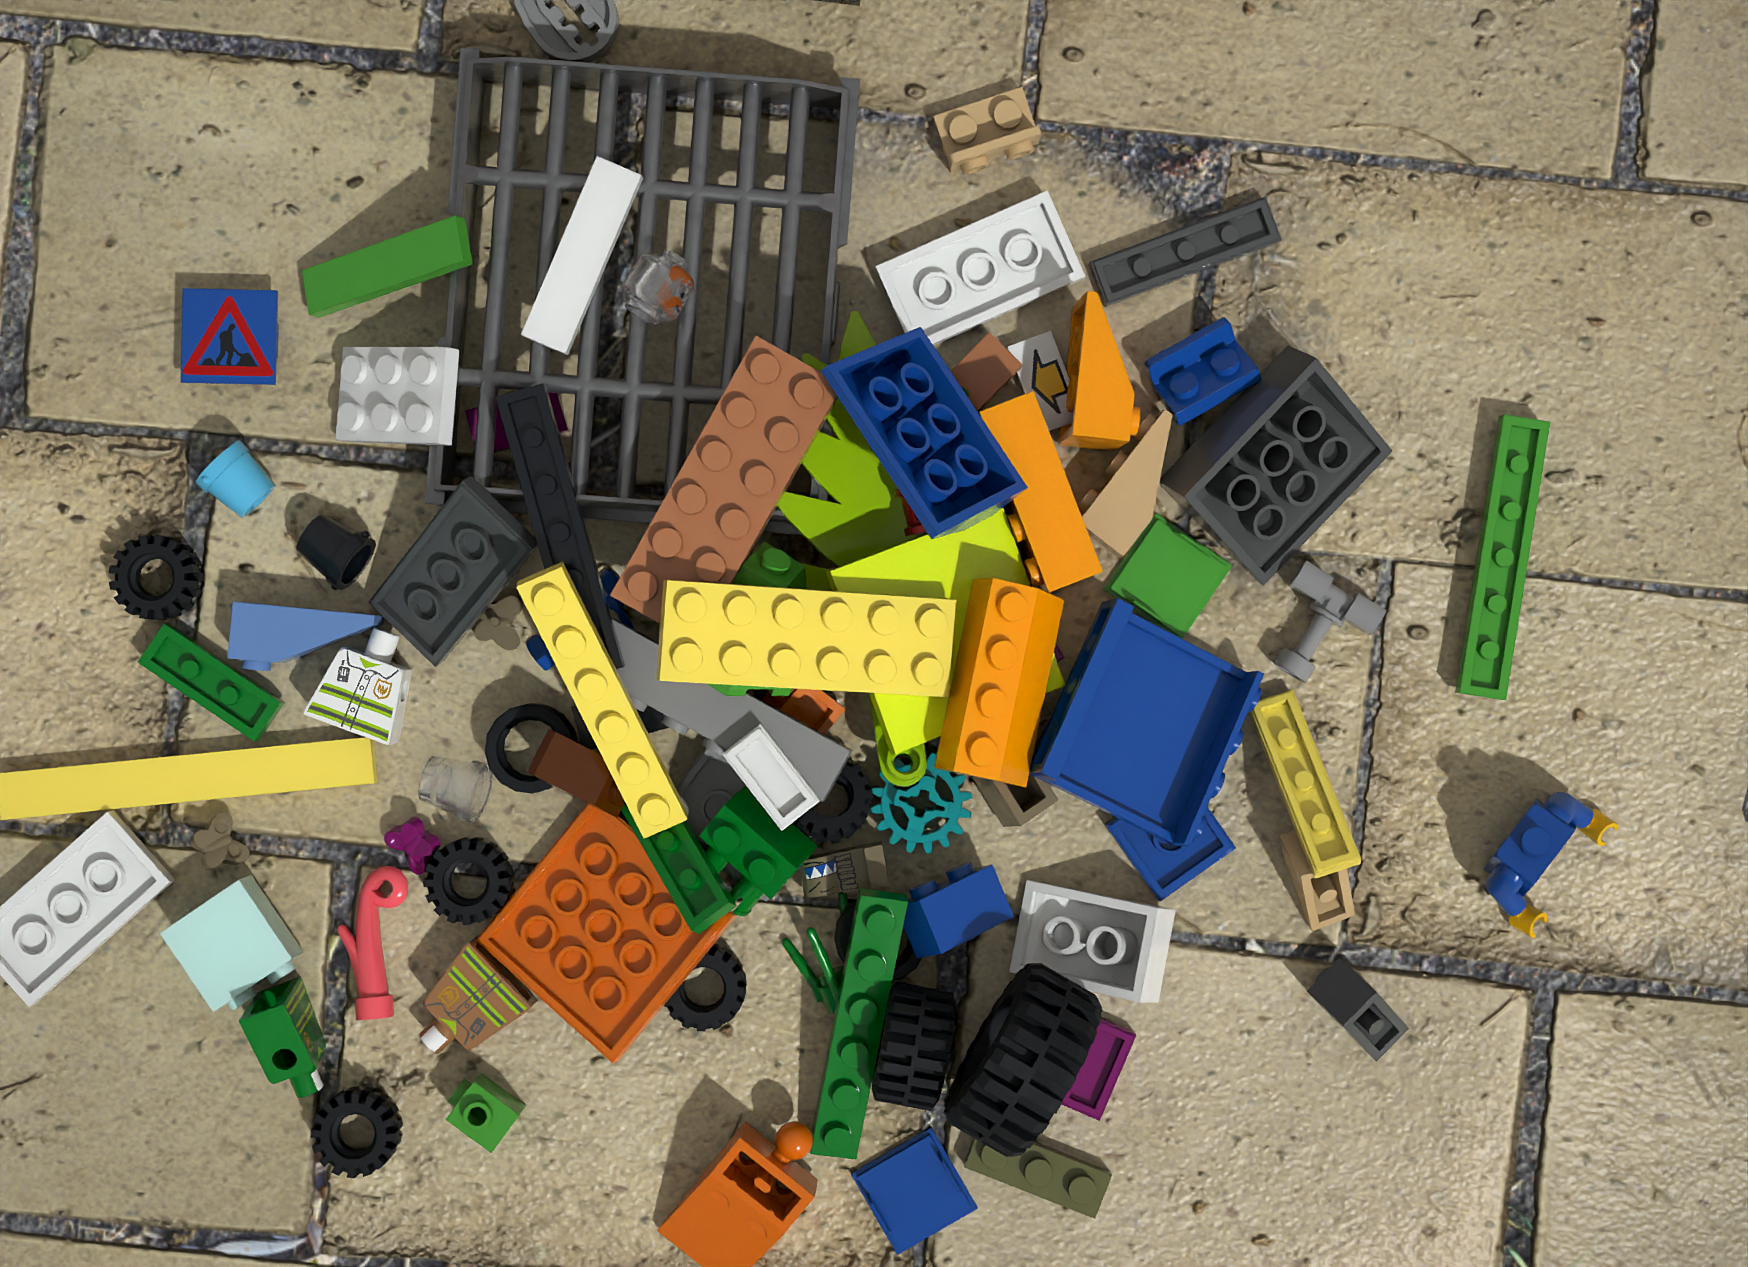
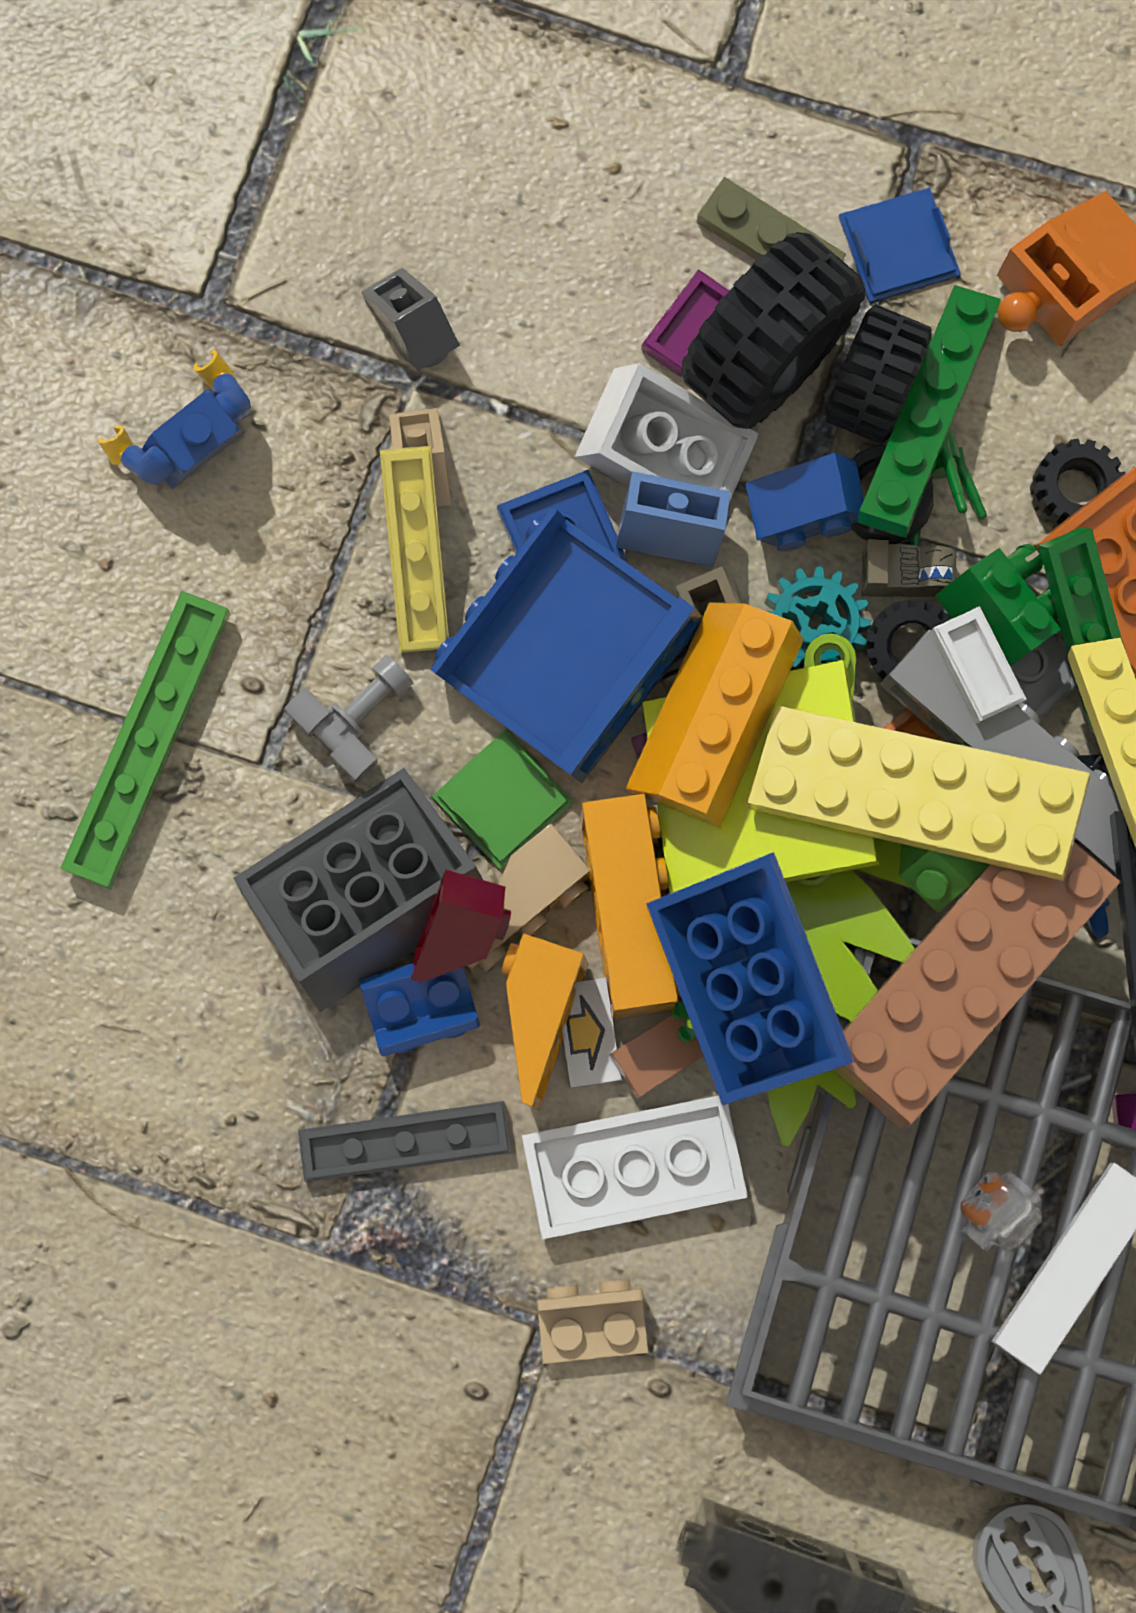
camera: 175 degrees left, 10 degrees down
none -> dark red slope [411,869,511,982]
none -> medium blue brick [616,471,730,567]

